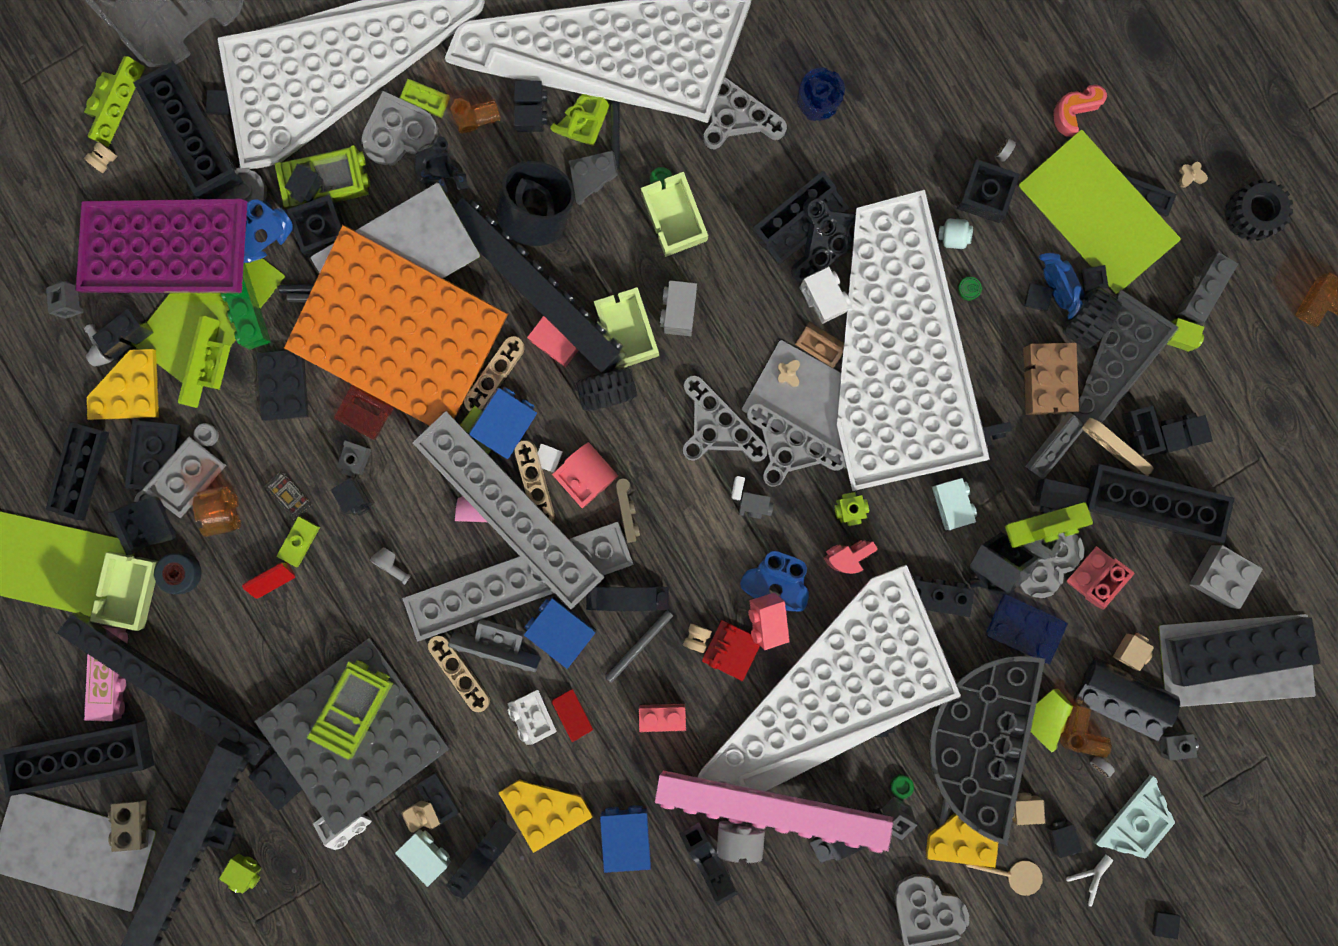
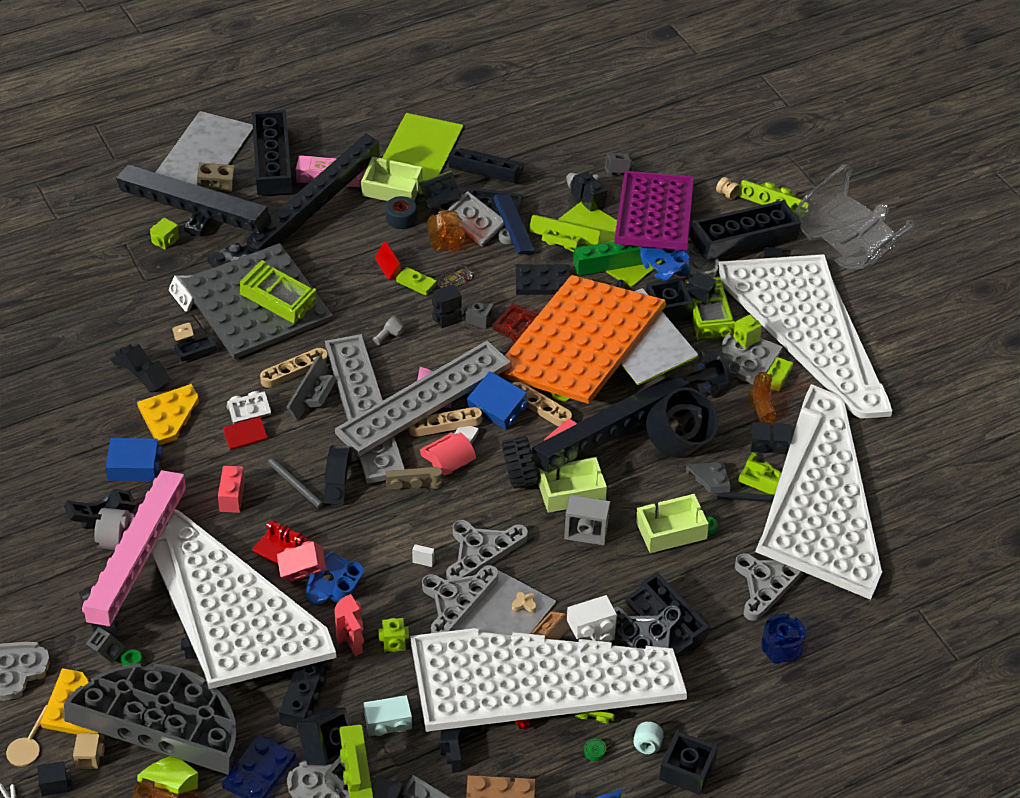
camera: 90 degrees right, 40 degrees down
yellow plate [87,349,159,420] -> none
light aqua brick [396,829,451,887] -> none
blue brick [524,598,597,669] -> none
tan wheel [683,623,712,653] -> none
dark grey brick [738,492,774,519] -> none
light grey tile [995,138,1016,162] -> none
none -> dark blue tile [493,194,535,255]
none -> lime brick [734,314,762,348]

